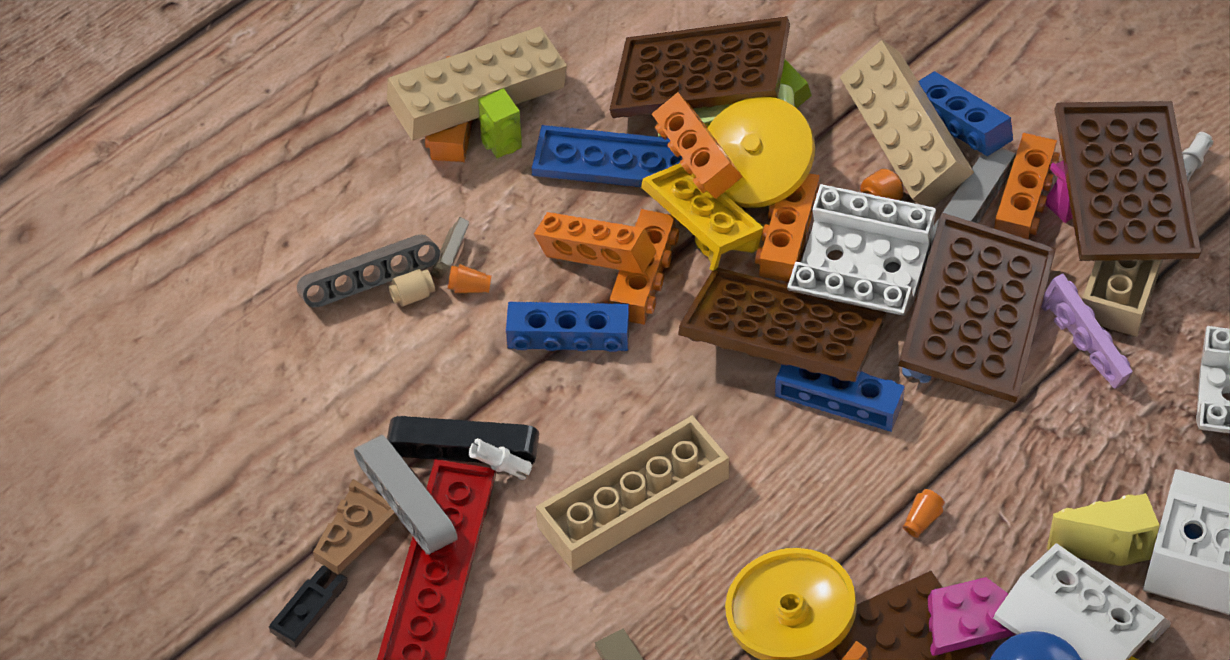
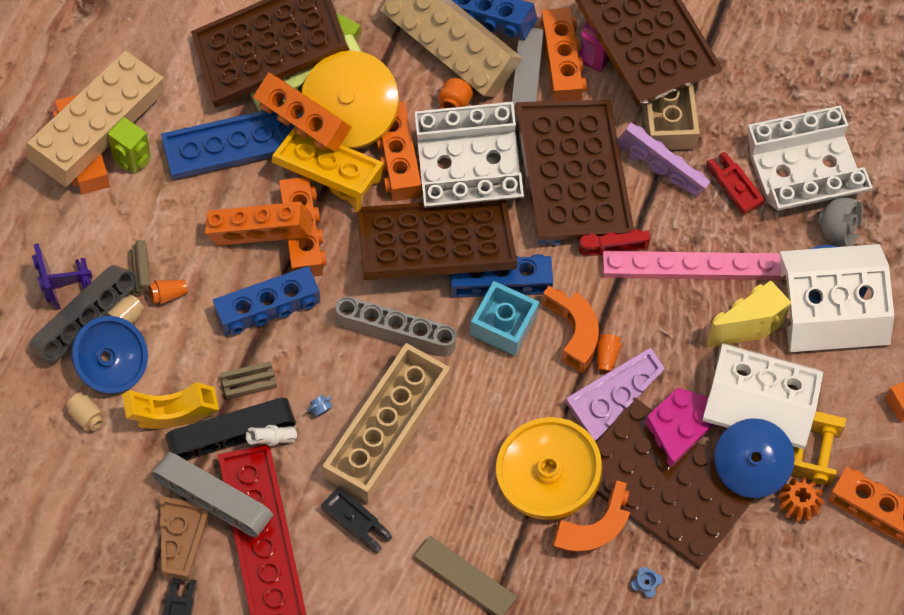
camera: 30 degrees left, 10 degrees up
none -> dark purple plate [32,243,93,310]
none -> tan brick [66,393,105,431]
none -> blue dish [71,316,148,394]
none -> yellow arch [122,382,219,429]
none -> dark tan tile [220,361,277,399]
none -> medium blue plate [308,395,334,417]
none -> black hinge [321,487,393,554]
none -> light grey beam [335,297,456,357]
none -> medium azure brick [470,281,540,356]
none -> orange arch [542,286,599,374]
none -> lavender wing [565,348,665,442]
none -> red hinge [579,229,650,257]
none -> bright pink plate [602,251,786,280]
none -> red hinge [706,152,765,215]

